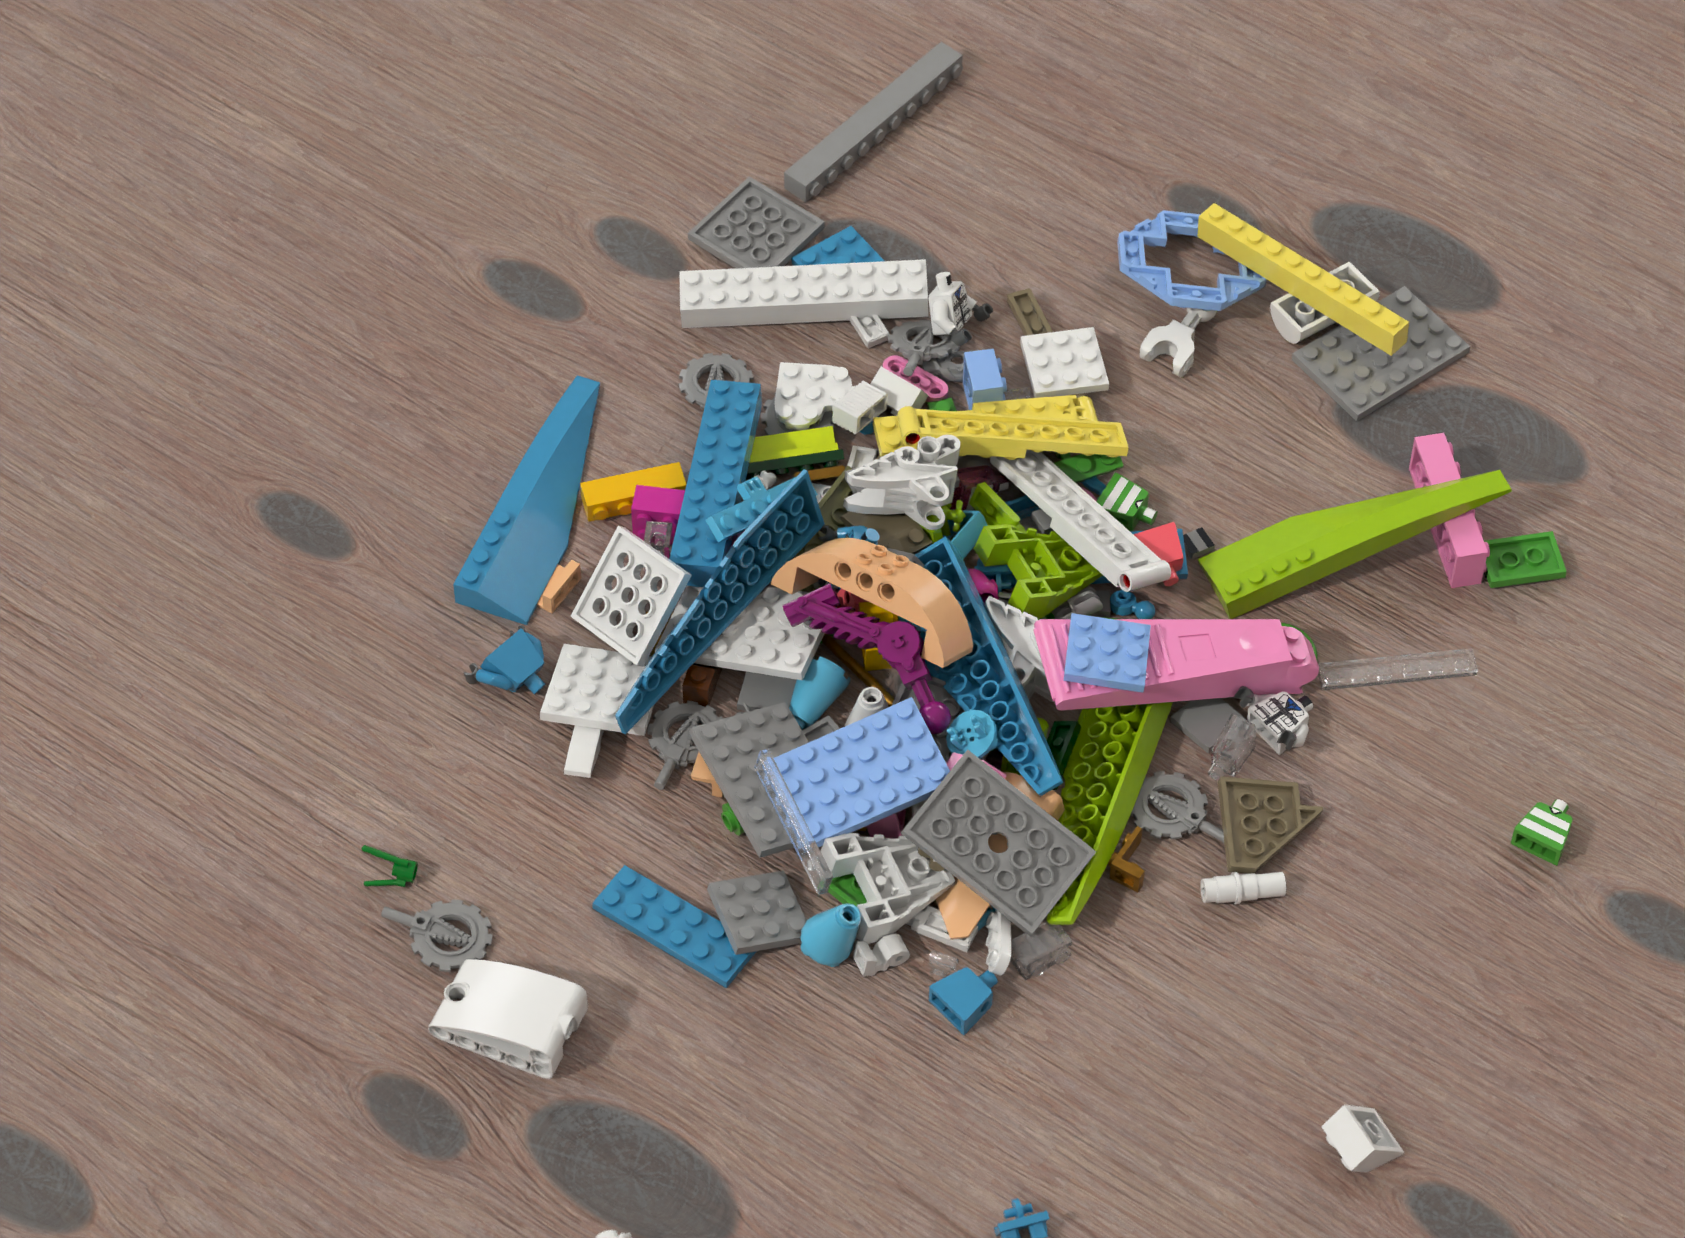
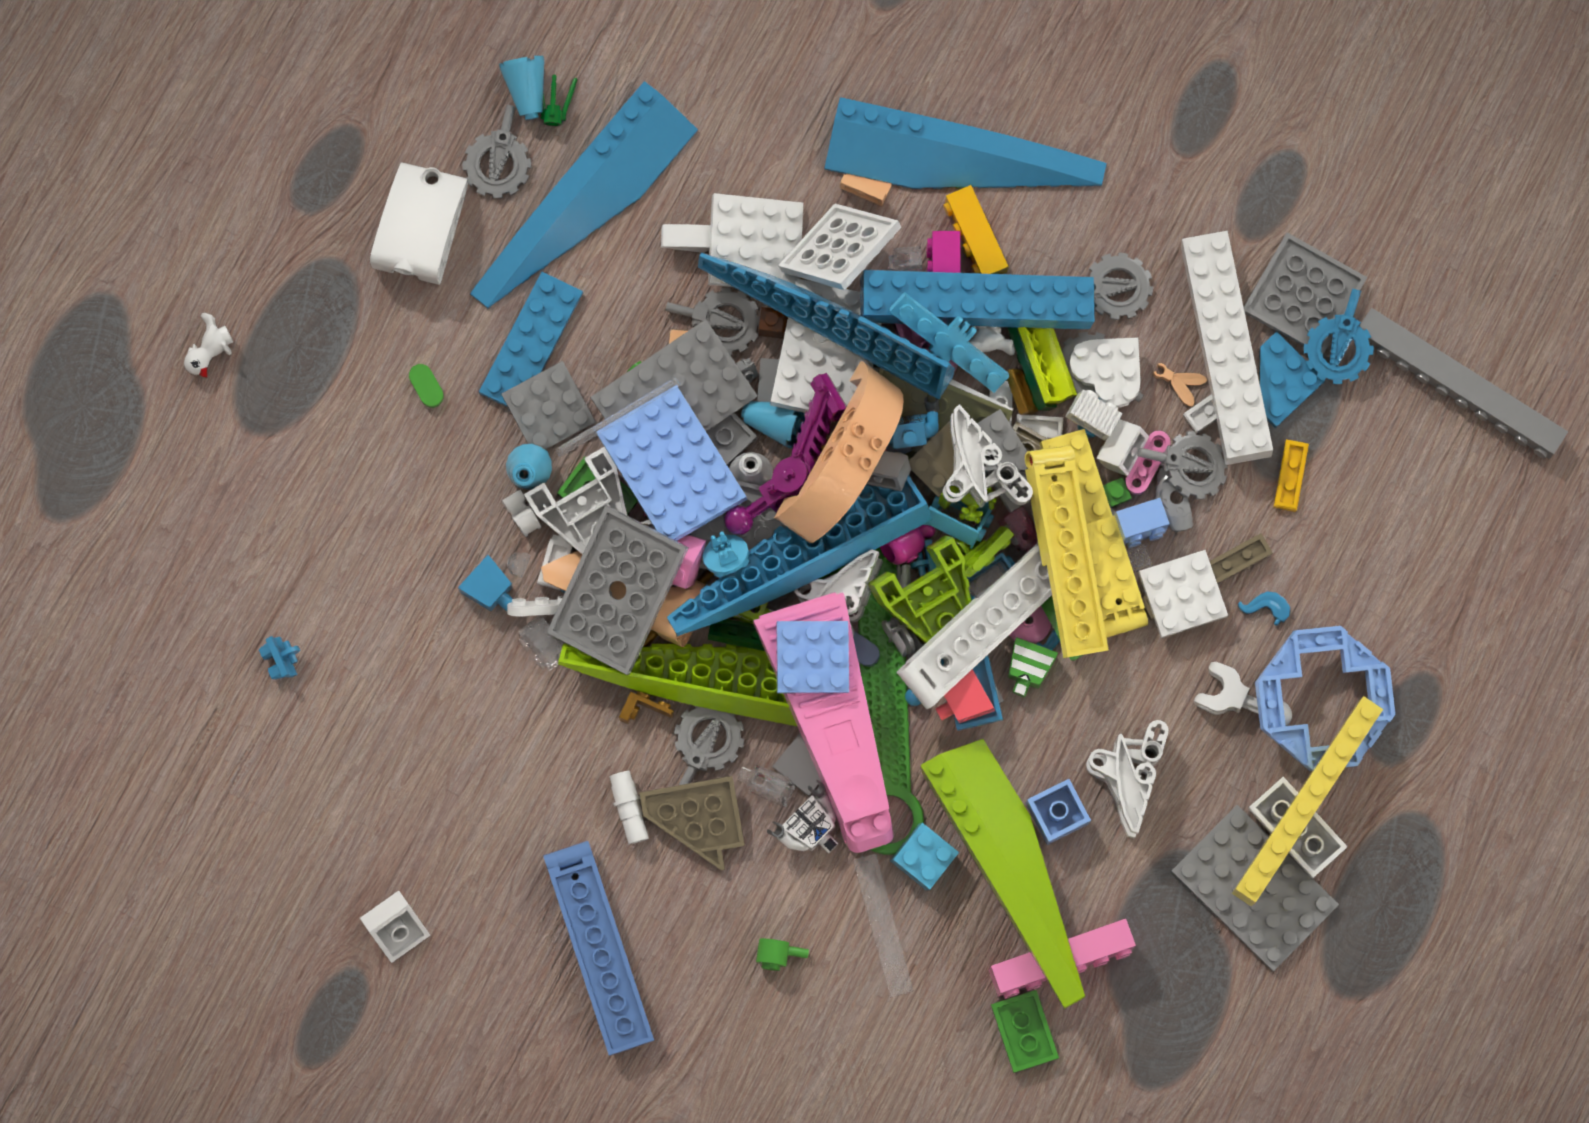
camera: 80 degrees right, 25 degrees up
dark azure torso [463,625,546,695] -> none
white torso [928,272,993,346] -> none
tile [1183,527,1215,560] -> none
bright green torso [1511,799,1573,866] -> none
none -> bright green tile [409,364,444,408]
none -> dark azure wedge [470,81,698,308]
none -> medium azure cone [499,56,545,120]
none -> medium blue hinge [543,841,654,1056]
none -> bright green piece [756,938,809,971]
none -> medium azure brick [890,823,959,890]
none -> light blue brick [1025,779,1091,845]
none -> white piece [1086,720,1168,839]
none -> light nougat piece [1152,363,1207,407]
none -> dark azure piece [1238,591,1290,626]
none -> yellow tile [1273,439,1309,512]
none -> dark azure bar [1304,288,1374,384]

